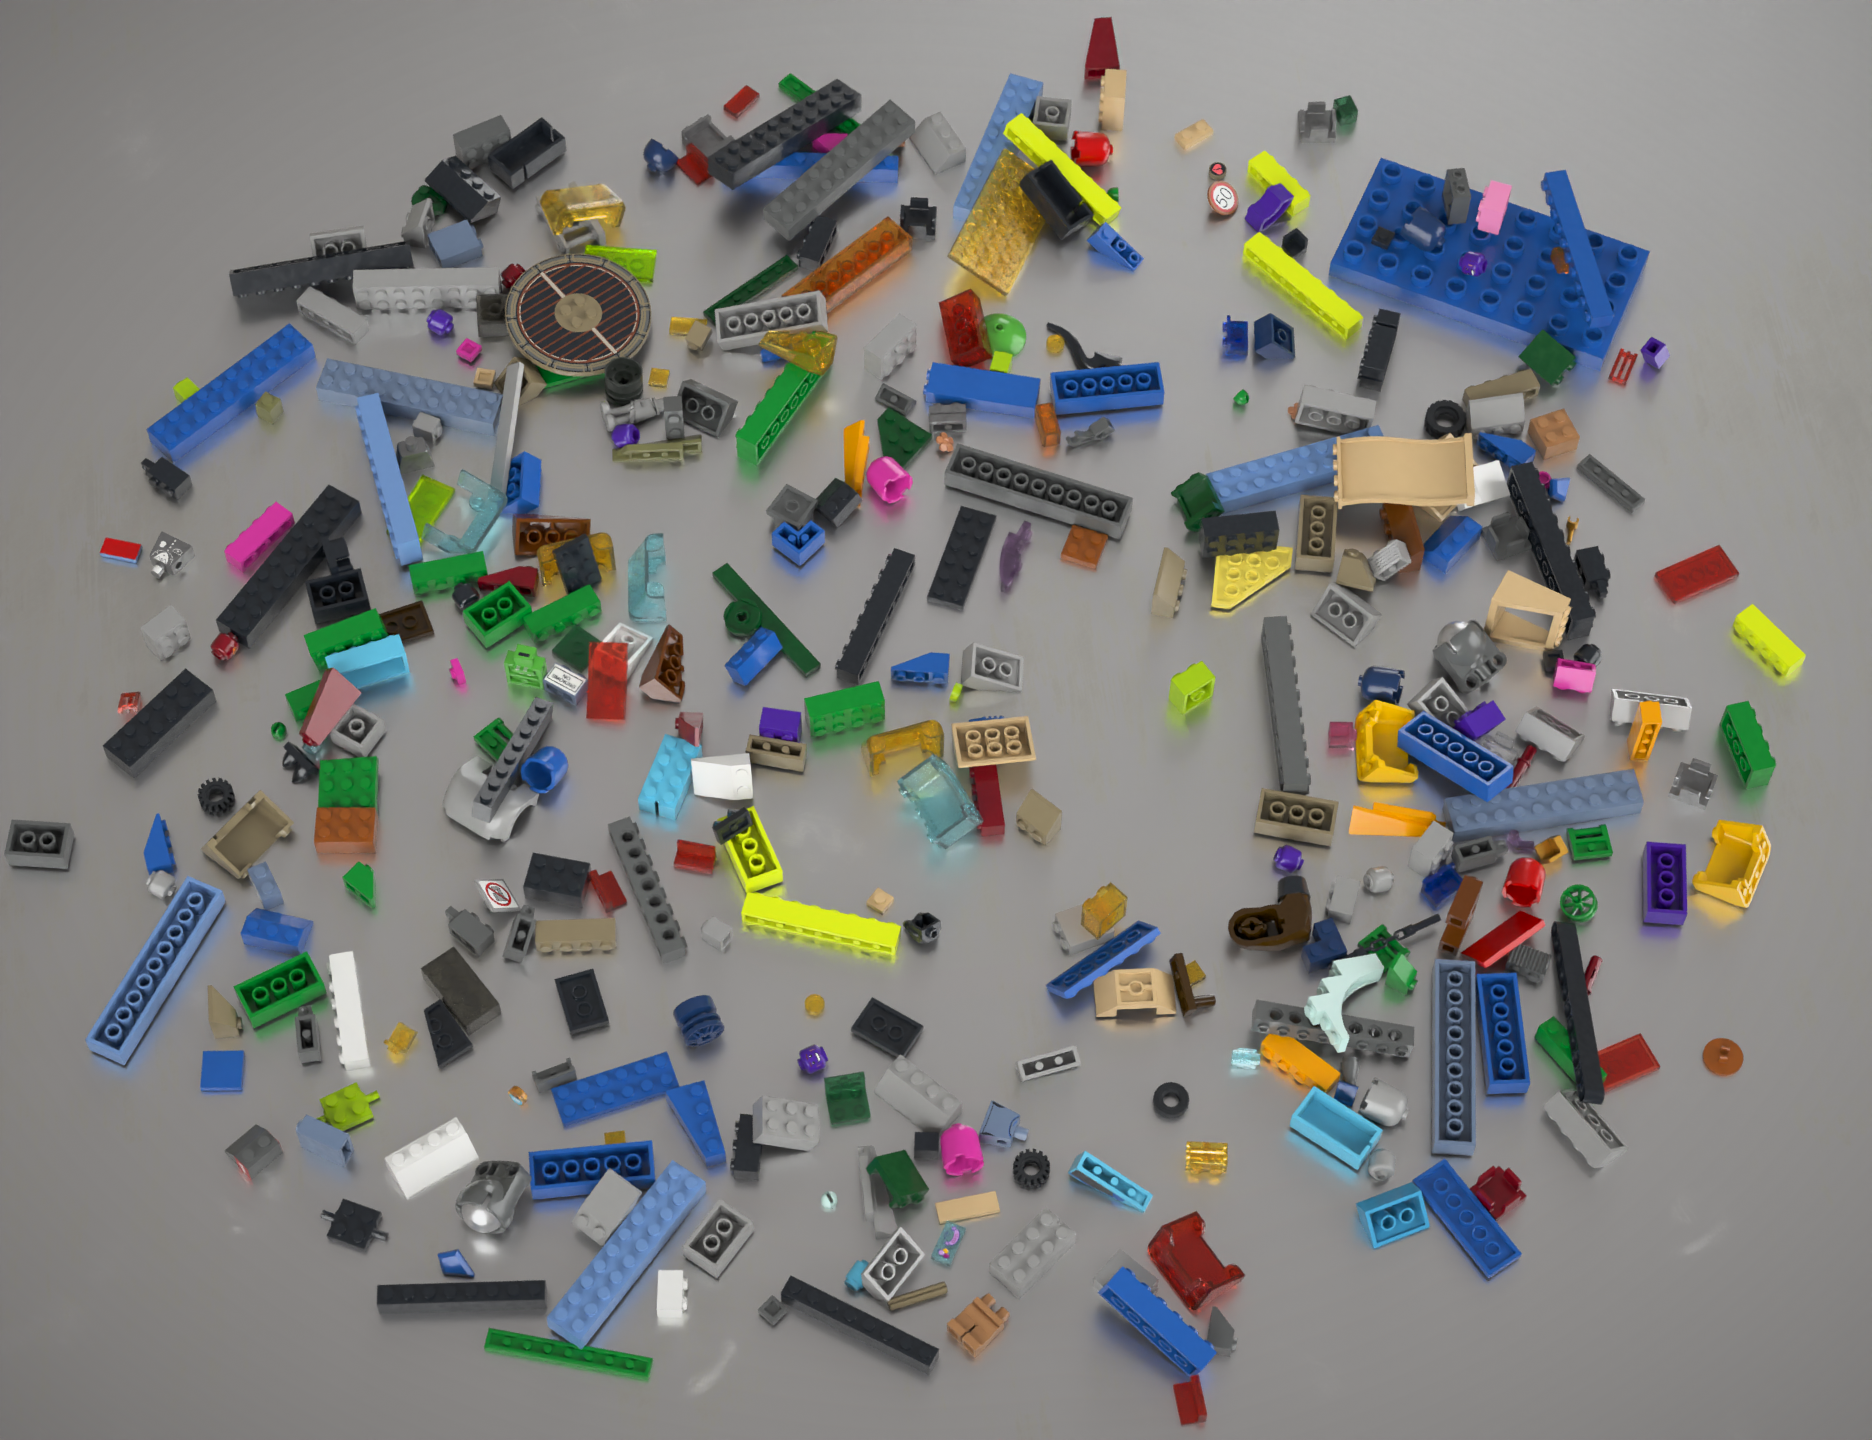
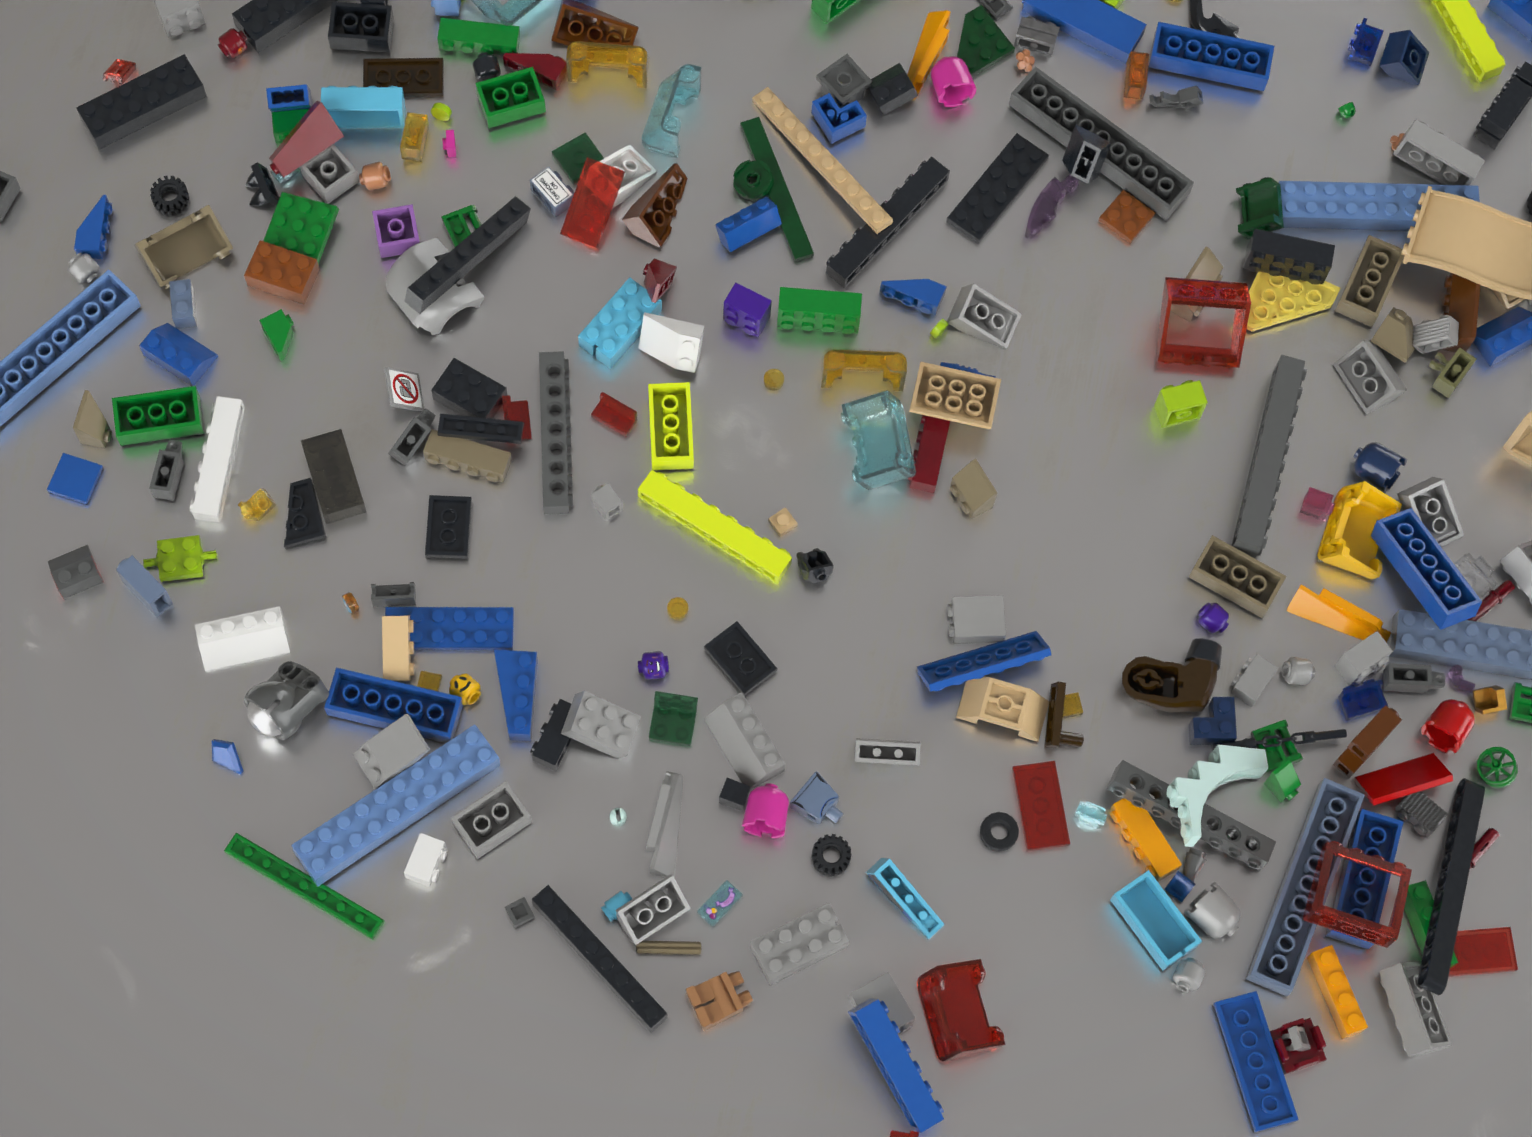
camera: 15 degrees right, 10 degrees up
green hinge [271,722,287,739] -> none
green brick [304,608,388,671] -> none
black plate [321,1198,389,1252] -> none
black brick [377,1280,547,1314] -> none
dark grey hinge [445,906,495,957] -> none
bright green piece [504,644,548,690] -> none
blue cylinder [521,746,569,793] -> none
green brick [522,584,602,643] -> none
black plate [552,533,602,594] -> none
dark blue wheel [673,995,724,1047] -> none
black tile [712,807,753,845] -> none
dark tan brick [745,734,807,772] -> none
dark green panel [866,1150,930,1208] -> none
tan tile [935,1191,1000,1225] -> none
clear yellow brick [1081,882,1128,940] -> none
clear yellow brick [1185,1141,1228,1175] -> none
dark grey slope [1207,1306,1237,1357] -> none
dark azure slope [1356,1182,1430,1248] -> none
dark grey piece [1432,619,1507,694] -> none
dark purple brick [1452,700,1506,741] -> none
none -> blue brick [266,84,312,112]
none -> nougat head [359,162,391,191]
none -> medium lavender brick [372,204,420,258]
none -> tan brick [382,615,415,681]
none -> clear yellow brick [400,112,429,162]
none -> lime tile [431,103,452,121]
none -> black plate [437,414,524,444]
none -> yellow head [449,673,481,705]
none -> tan plate [752,87,893,234]
none -> clear yellow tile [764,369,784,390]
none -> clear red tile [1012,761,1070,851]
none -> black slope [1062,125,1111,184]
none -> clear red windscreen [1156,277,1251,369]
none -> light grey tile [1282,1026,1311,1051]
none -> clear red windscreen [1302,841,1412,948]
none -> light orange brick [1307,945,1368,1039]
none -> olive brick [1429,348,1476,398]

